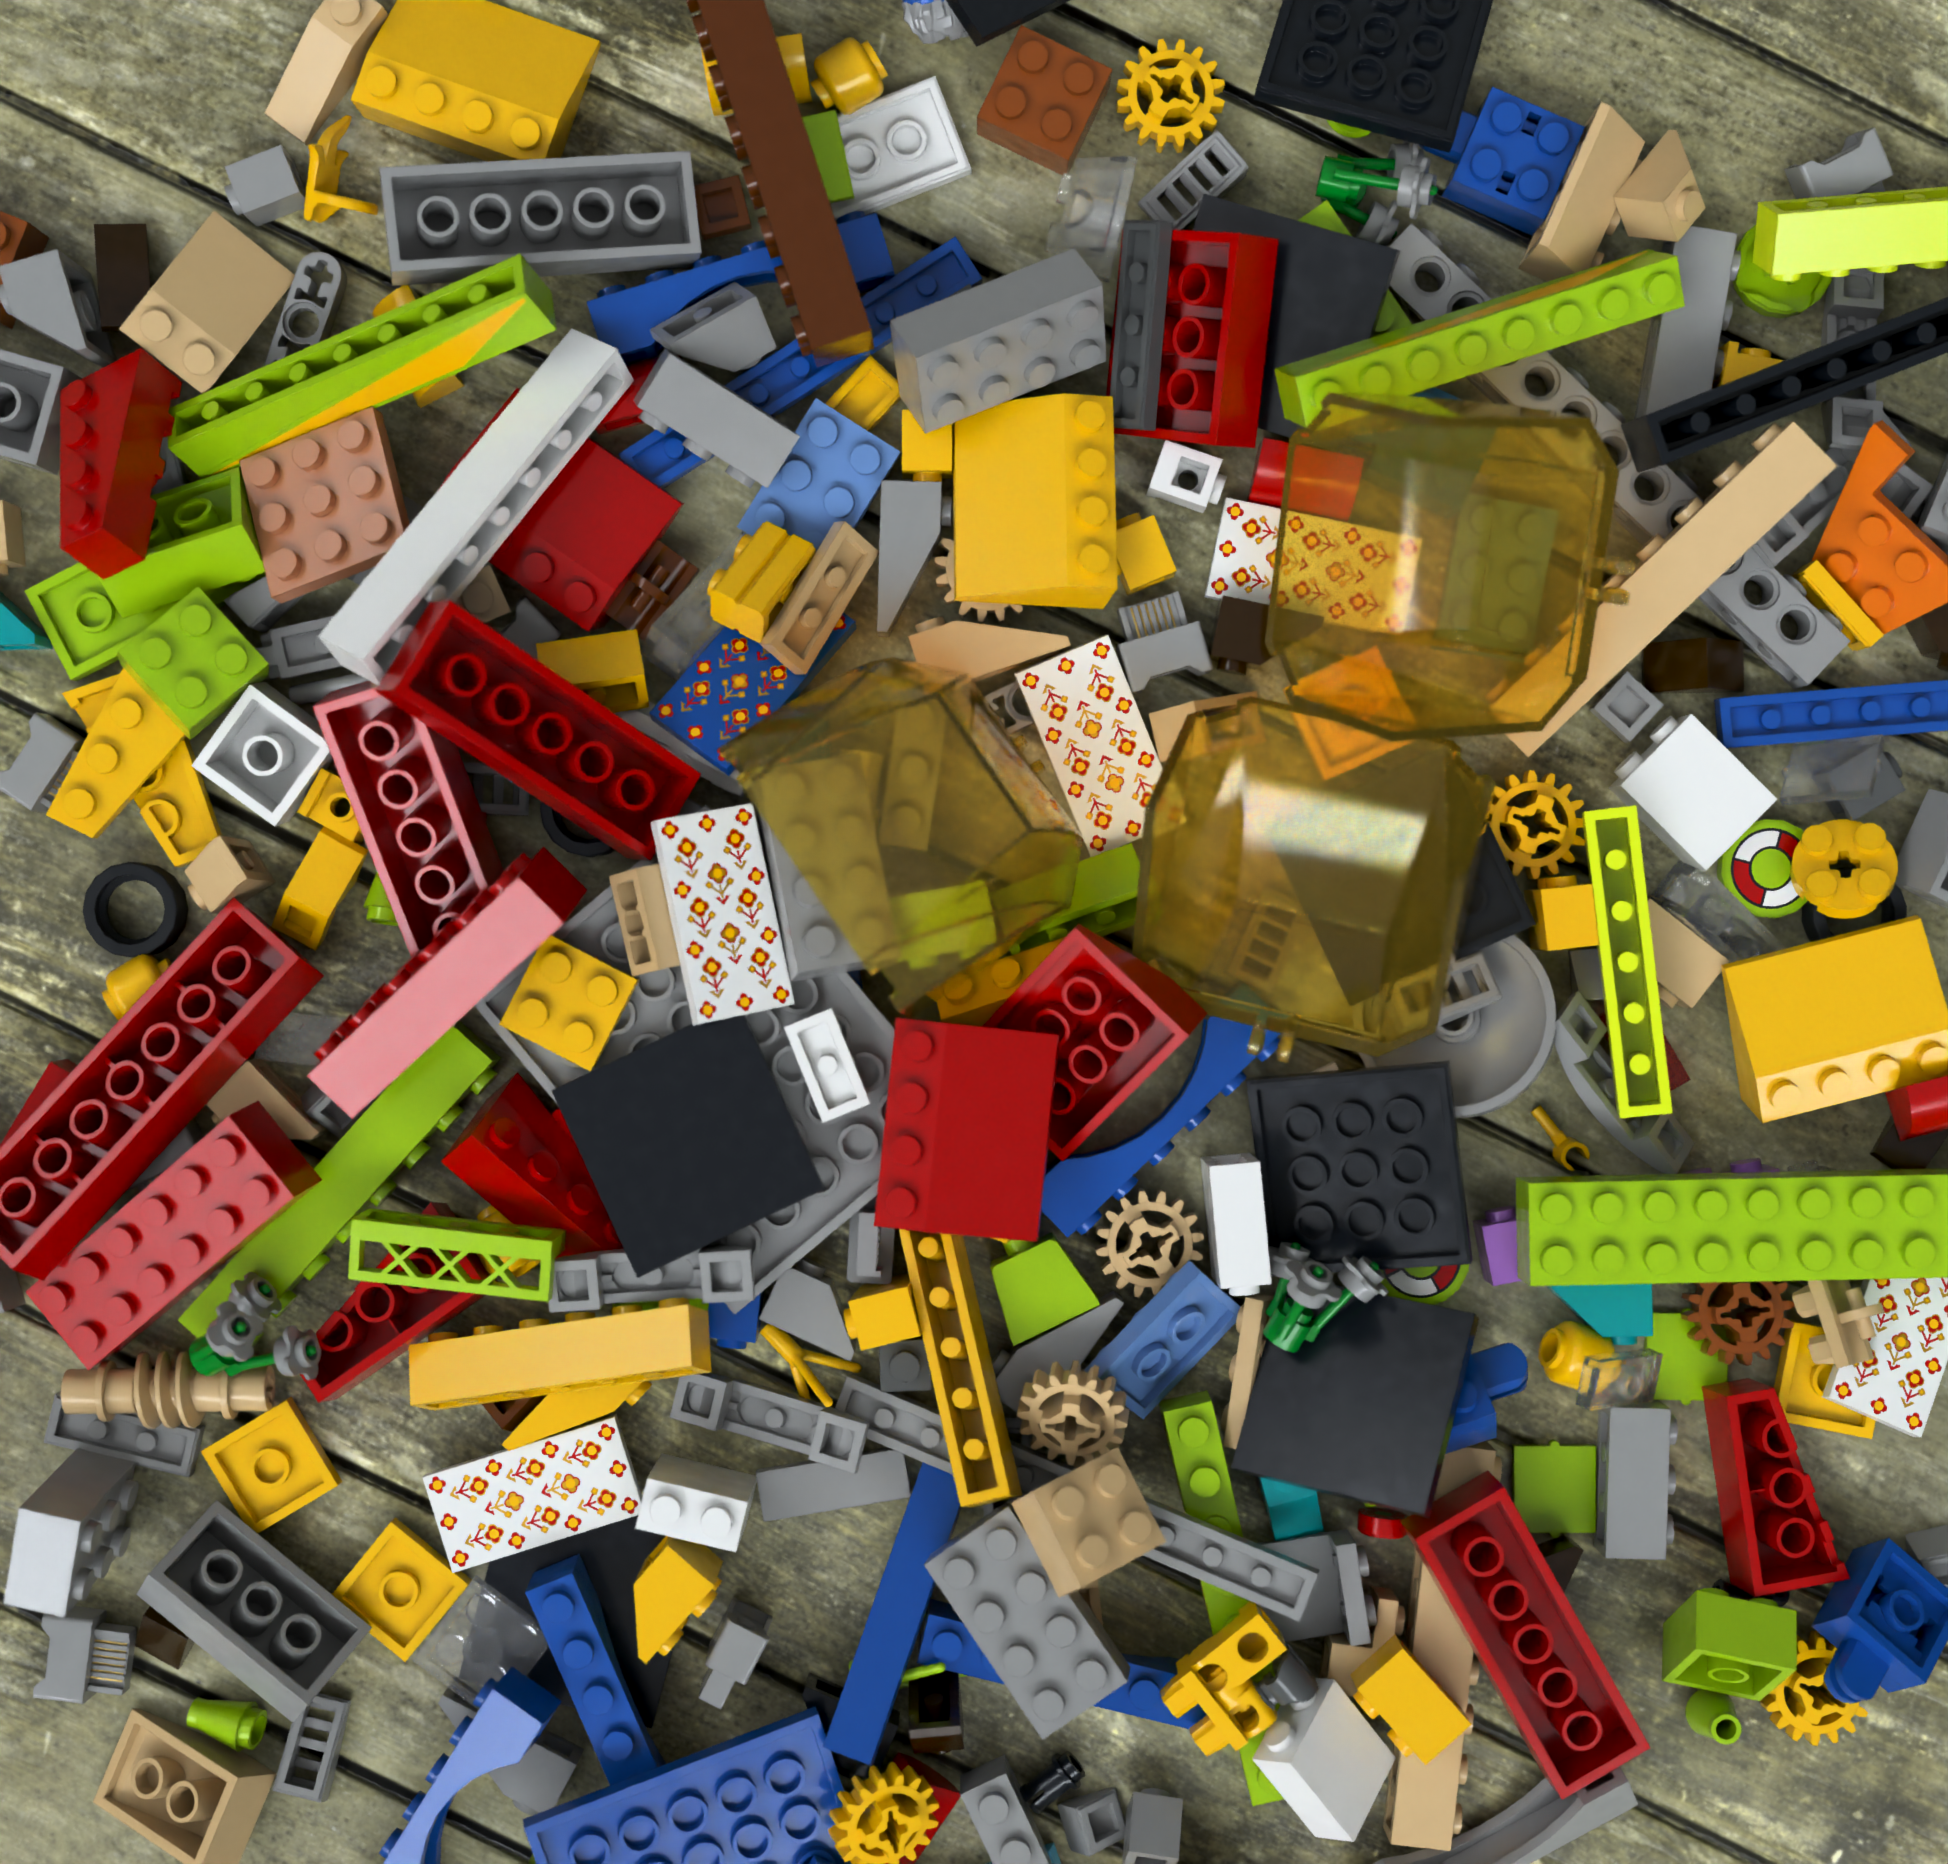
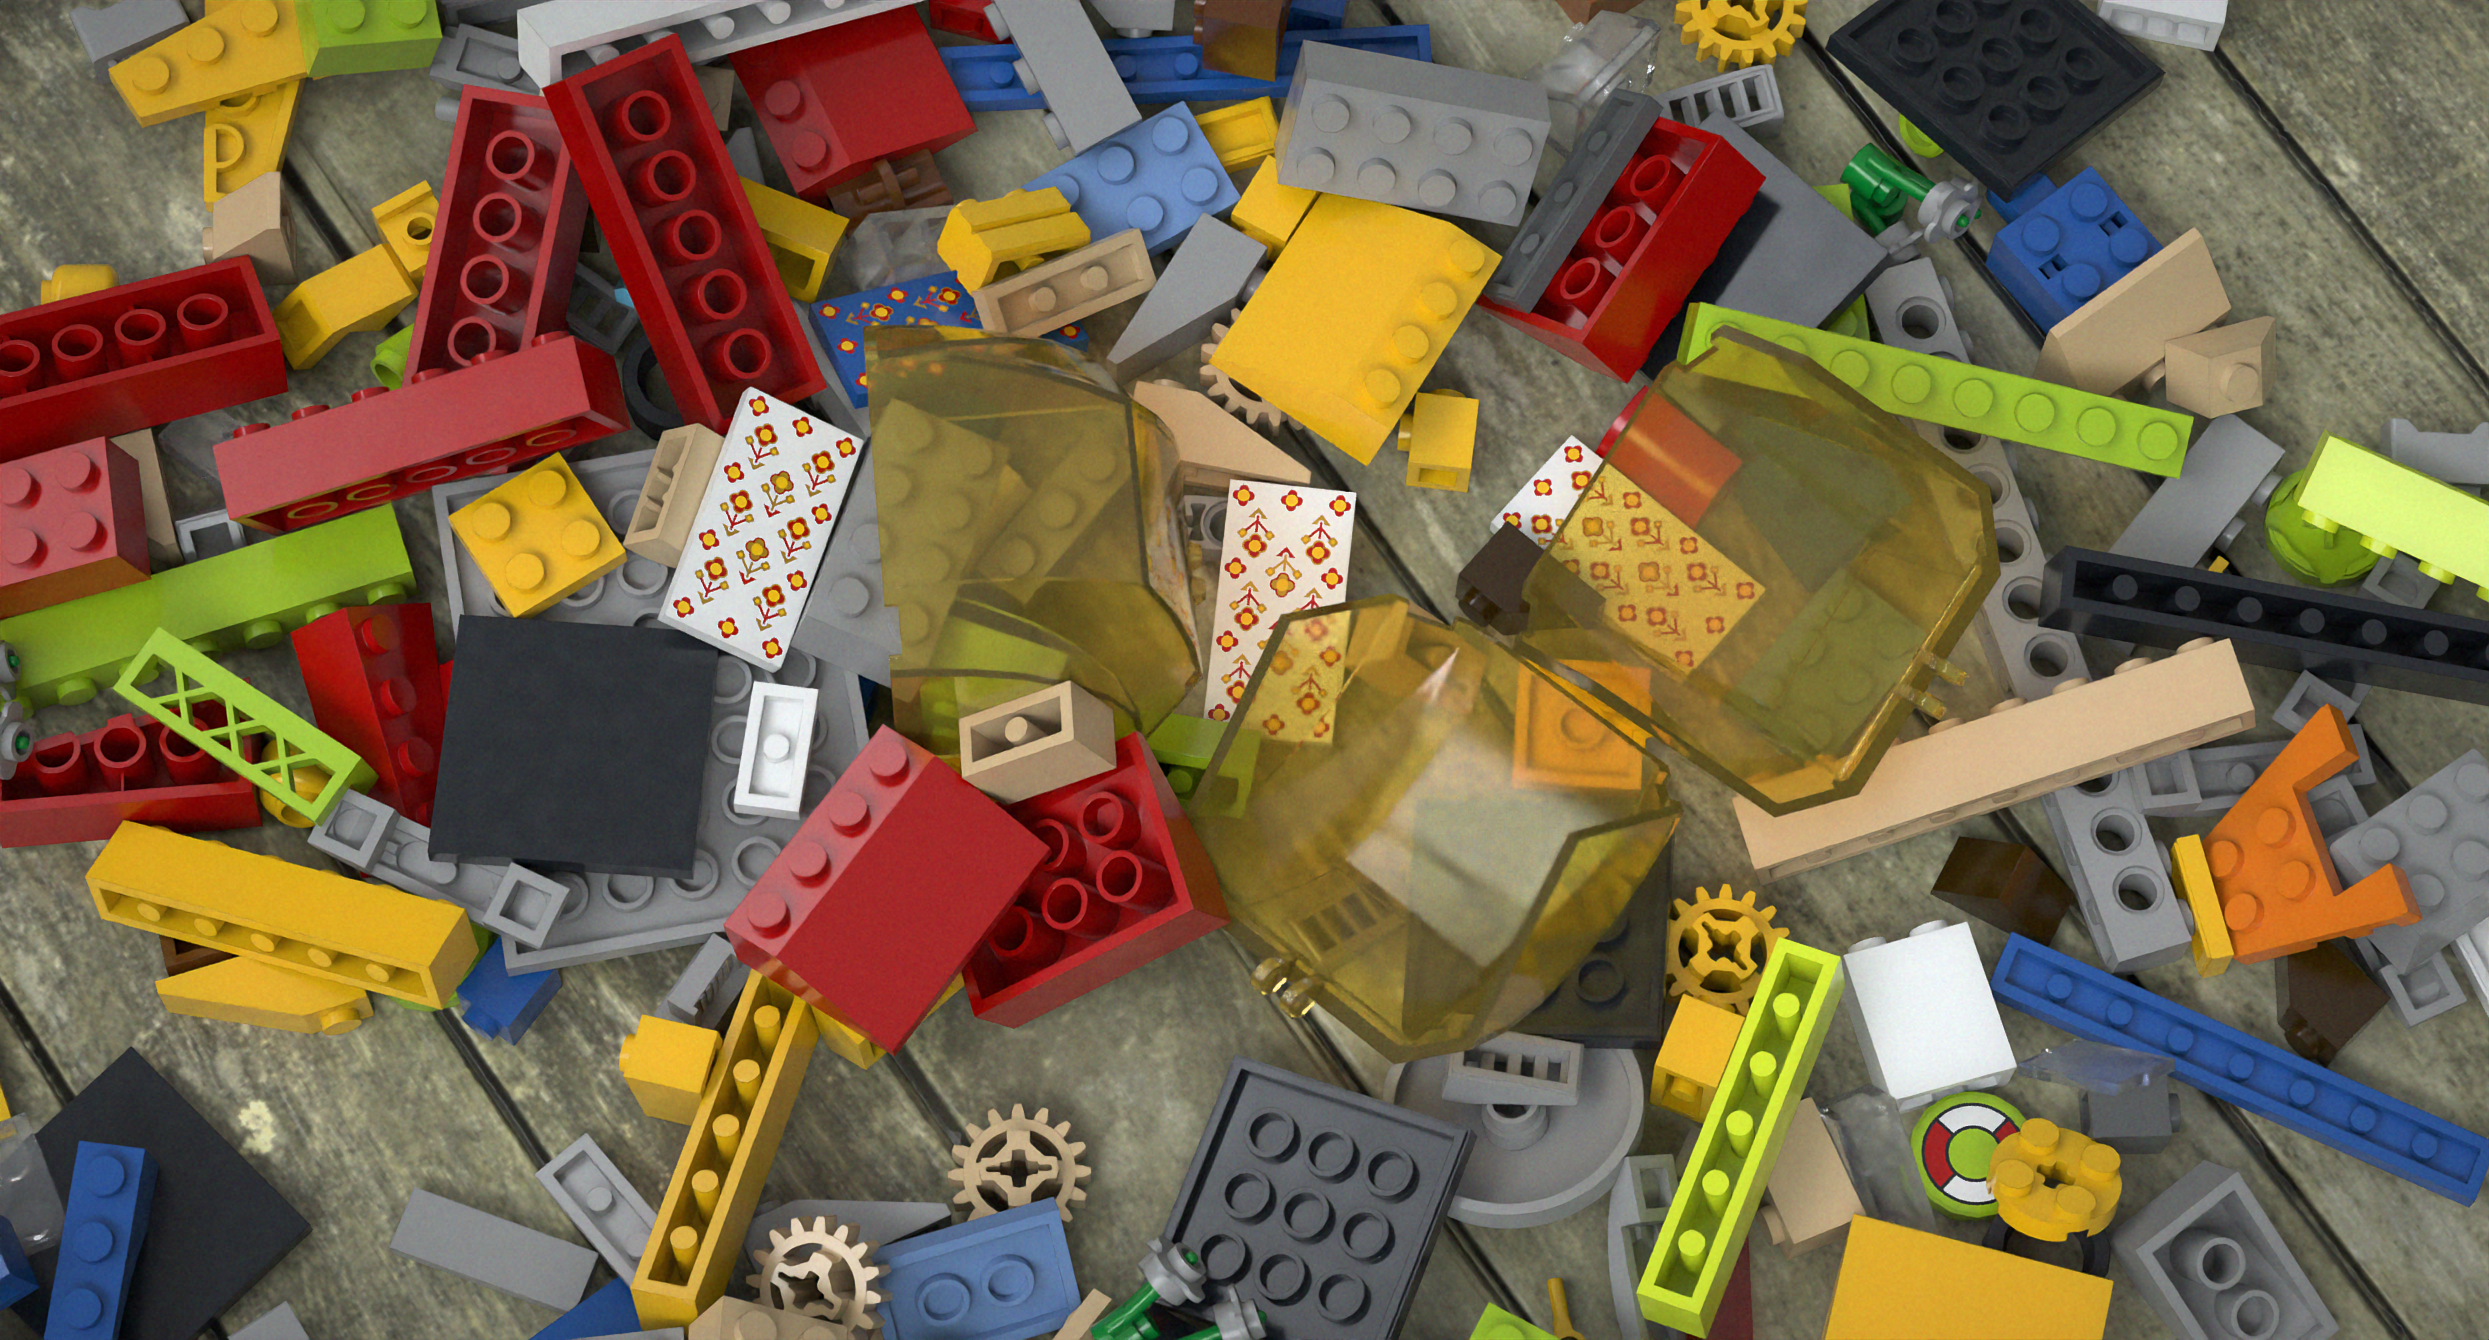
camera: 25 degrees right, 20 degrees down
black tyre [82,862,188,957] -> none
white brick [191,682,333,827] -> none
white tile [422,1414,643,1573] -> none
yellow slope [633,1536,723,1664] -> none
white brick [635,1453,757,1552] -> none
light grey slope [670,1373,870,1474] -> none
light grey slope [759,1257,857,1361] -> none
yellow plant [759,1324,862,1407] -> none
dark grey brick [879,1334,932,1392] -> none
lime torso [990,1232,1100,1346] -> none
blue arch [1041,984,1286,1238] -> none
light grey piece [1116,591,1214,695] -> none
white brick [1146,440,1227,513] -> none
white brick [1200,1152,1272,1296] -> none
light grey plate [1589,671,1664,743] -> none
none -> tan brick [959,680,1117,806]

